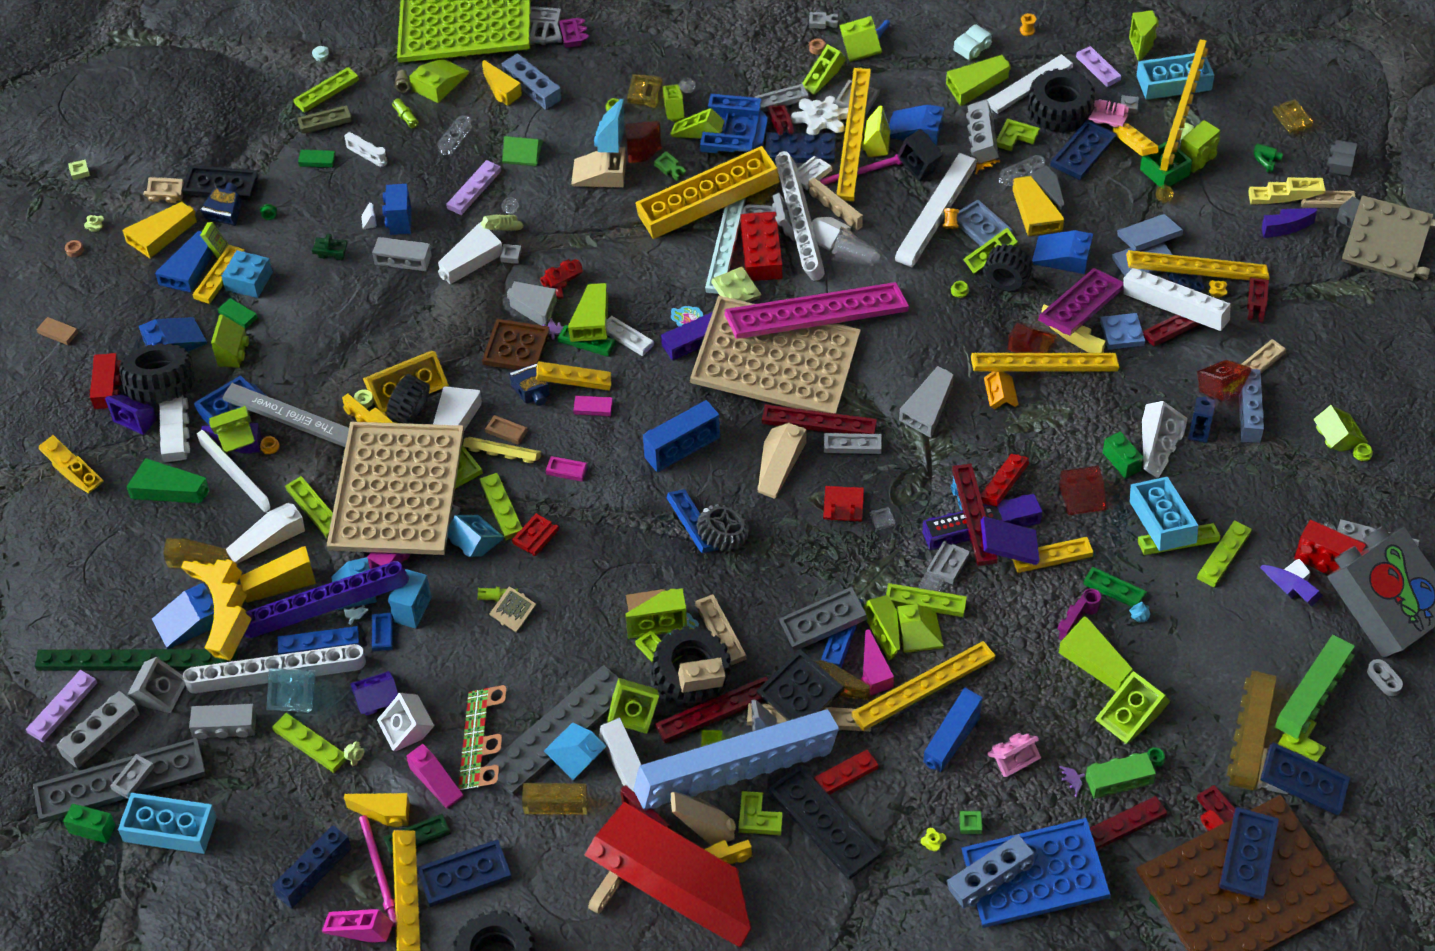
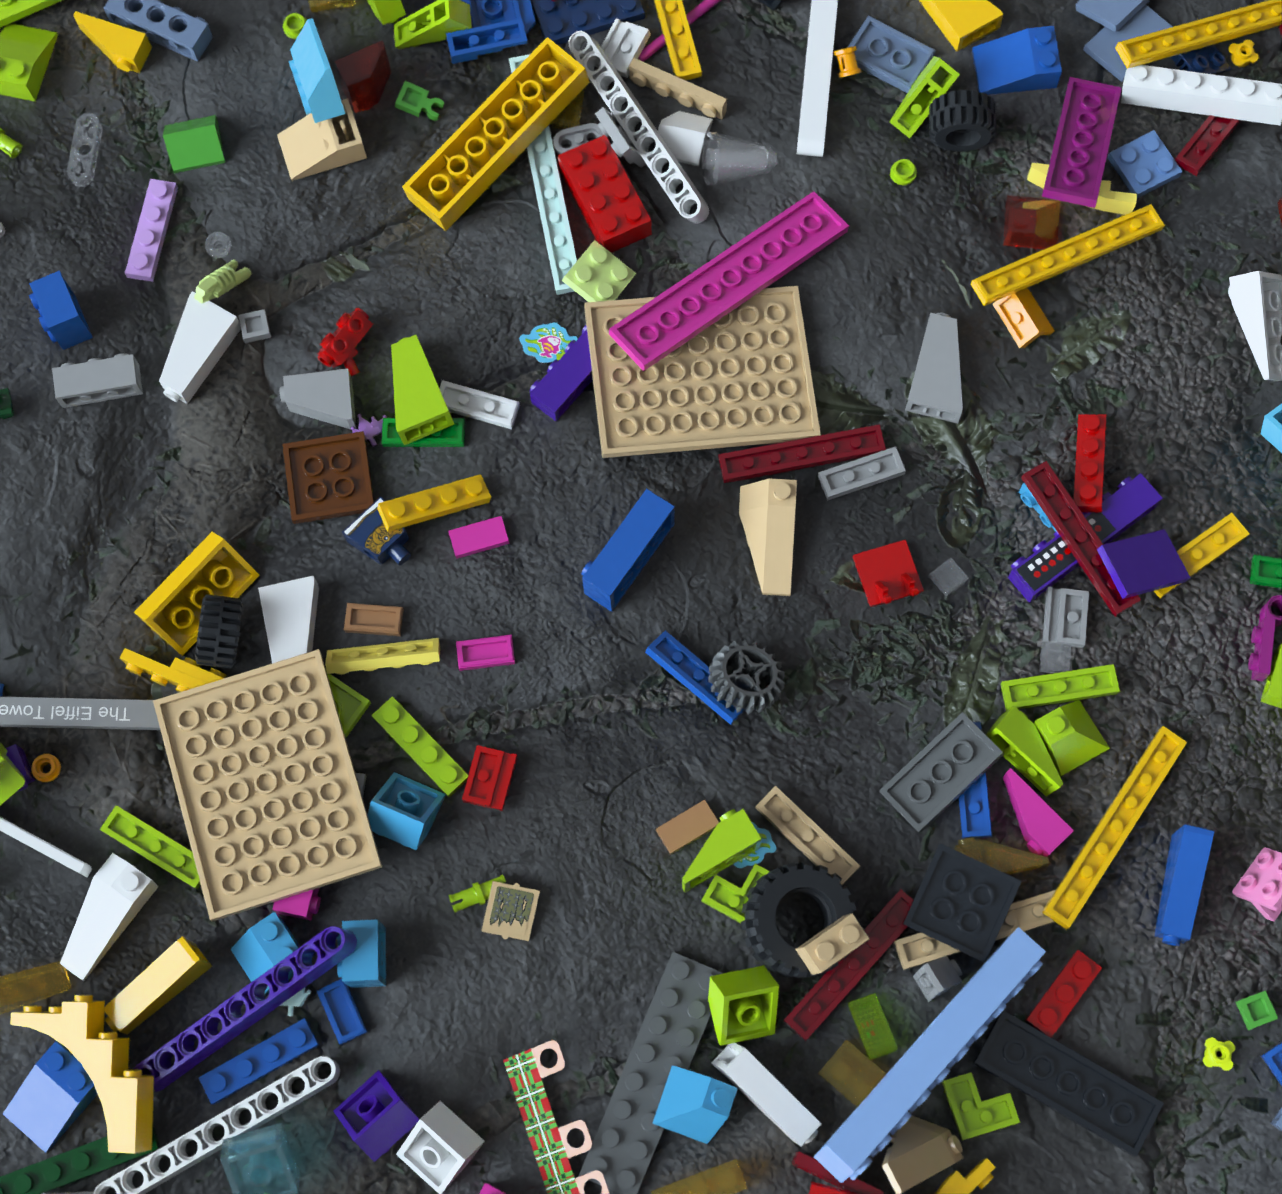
camera: 20 degrees left, 20 degrees up
yellowish green tile [354,390,373,409] -> none
white slope [362,203,376,229] -> none
clear red slope [1059,465,1107,515] -> none
green brick [1103,431,1143,479] -> none

